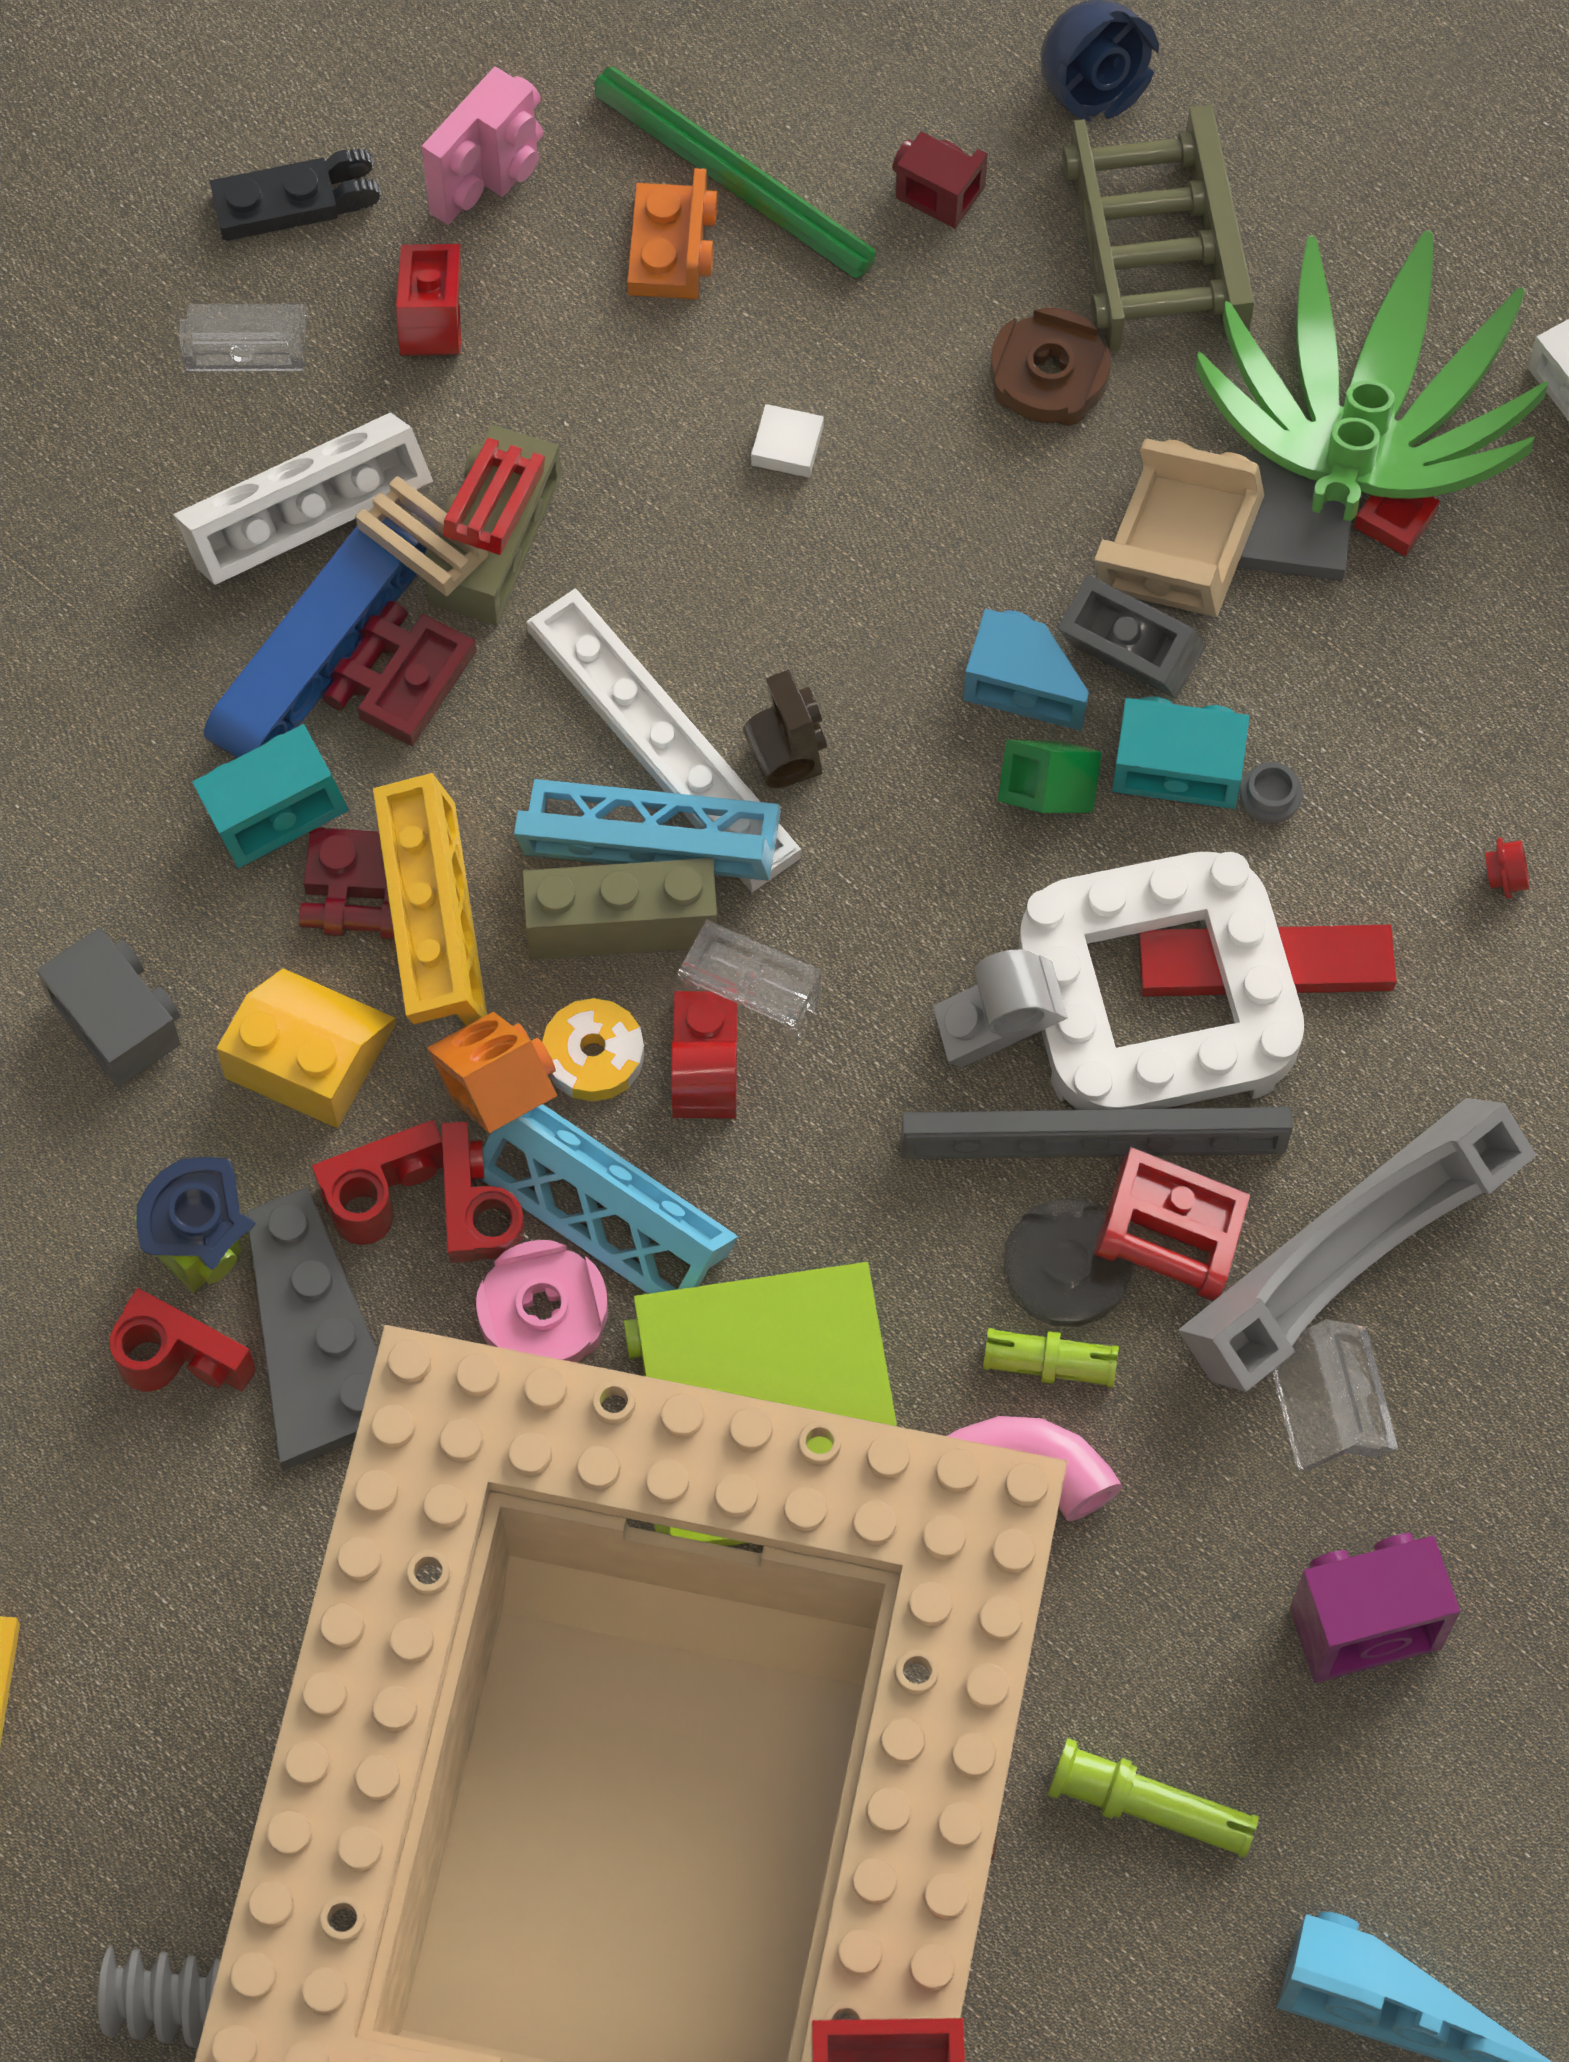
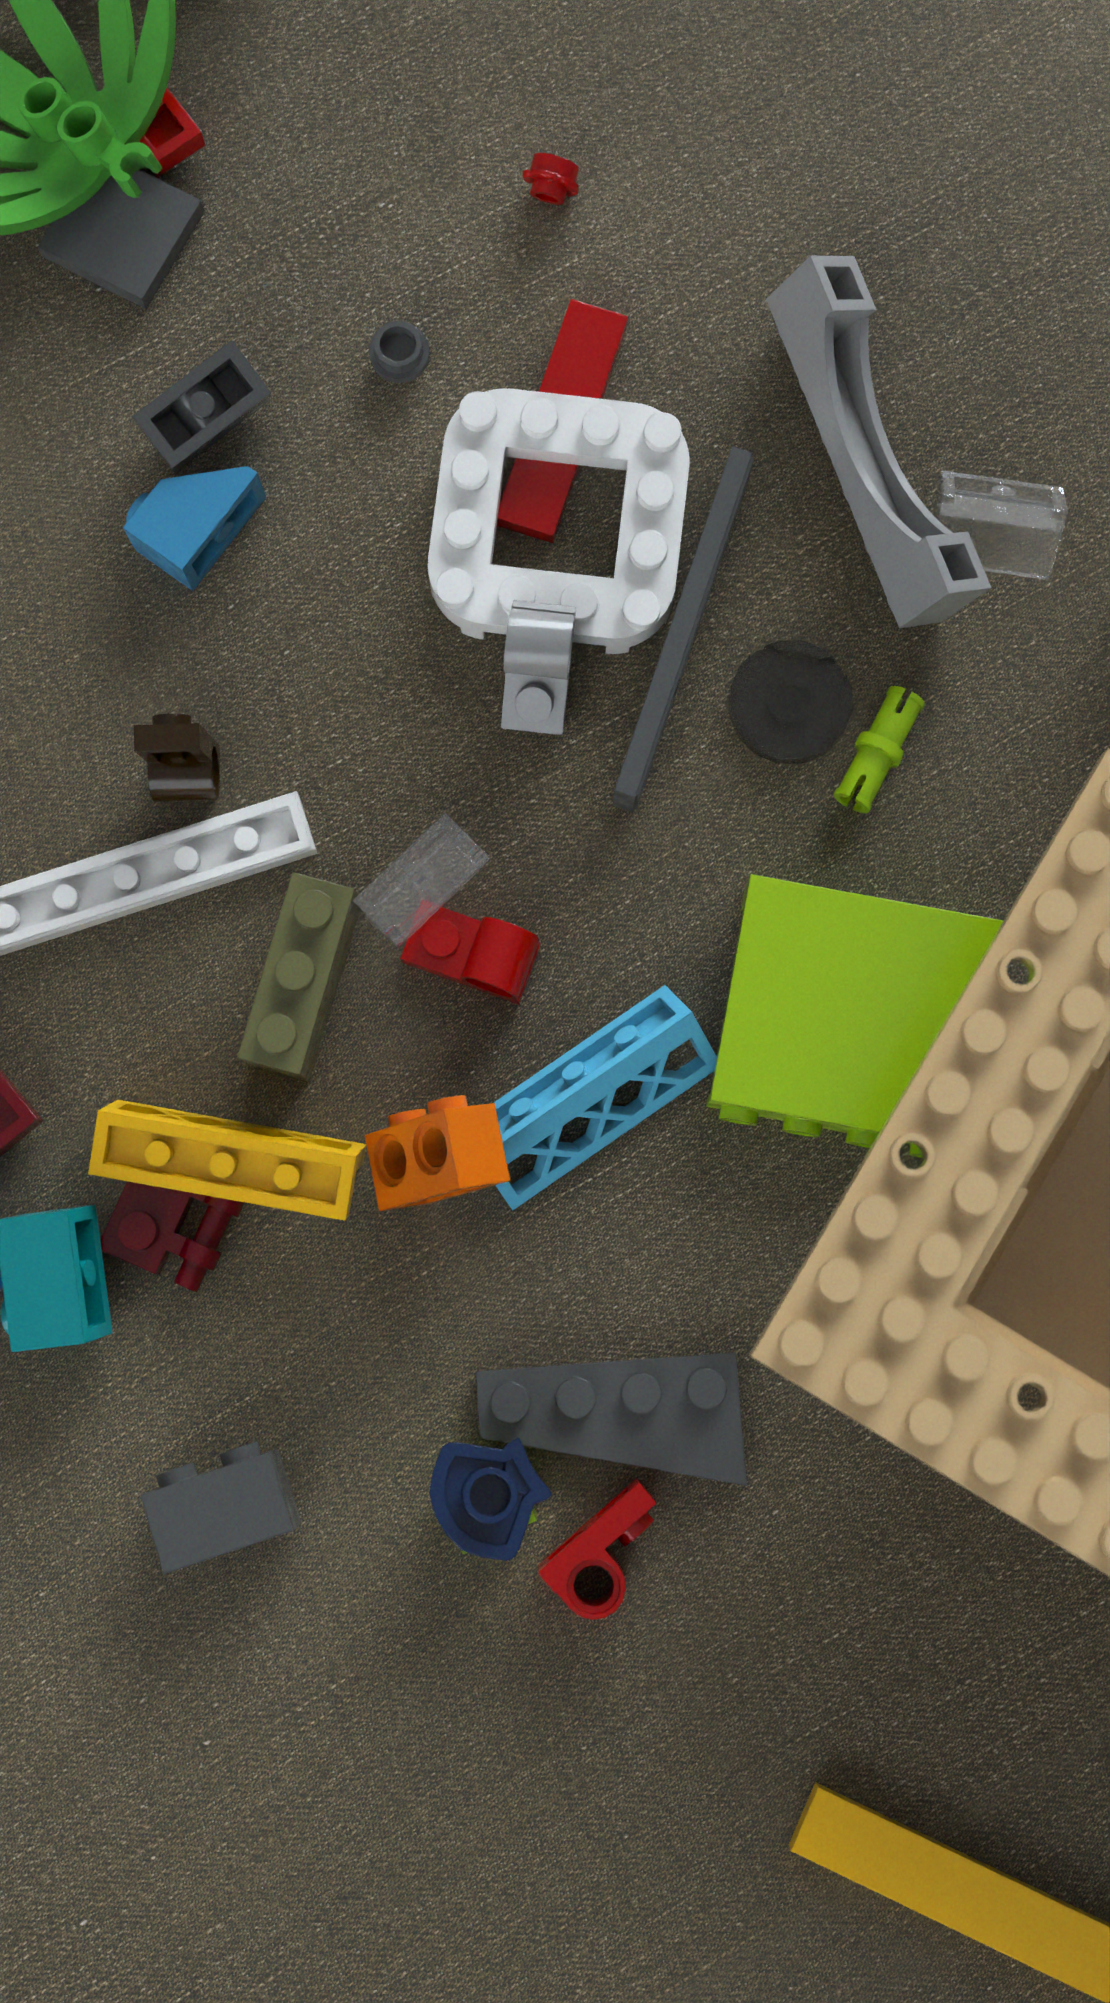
camera: 70 degrees left, 15 degrees up
yellow slope [216,968,396,1129] -> none
red plate [311,1119,443,1245] -> none
red plate [441,1122,525,1263] -> none
bright pink plate [476,1240,608,1363] -> none
medium azure fence [514,779,781,881] -> none
yellow piece [542,998,644,1102] -> none
bright pink cylinder [947,1416,1122,1521] -> none
green panel [997,740,1102,813] -> none
tan panel [1094,439,1265,617] -> none
plate [1094,1147,1250,1301] -> none
teal brick [1112,696,1250,809] -> none

